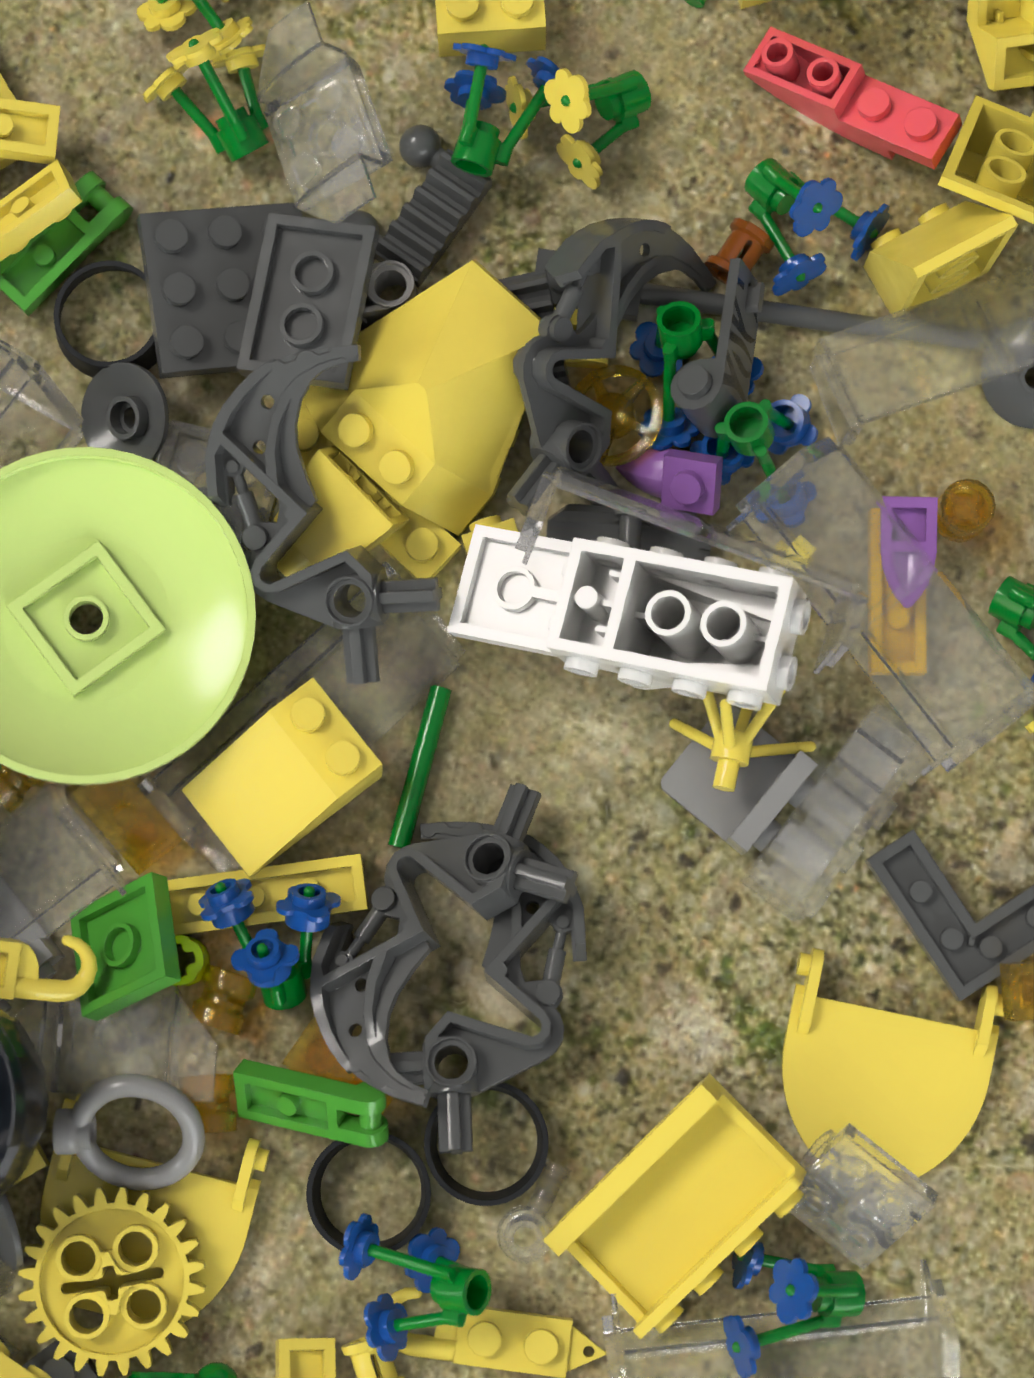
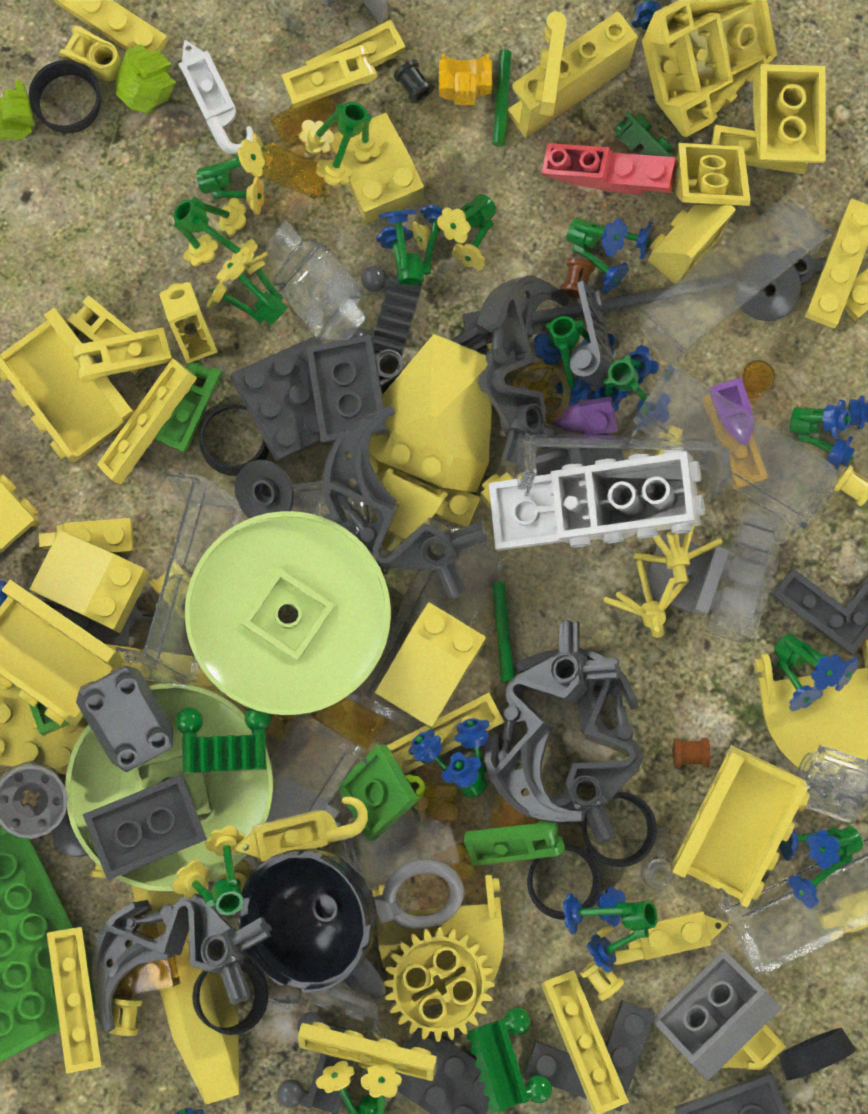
camera: 25 degrees left, 0 degrees up
none -> light yellow torso [159,282,218,364]
none -> light yellow plant [603,560,691,638]
none -> green hinge [614,112,674,157]
none -> dark orange bush [672,737,710,768]
none -> plant [774,634,859,711]

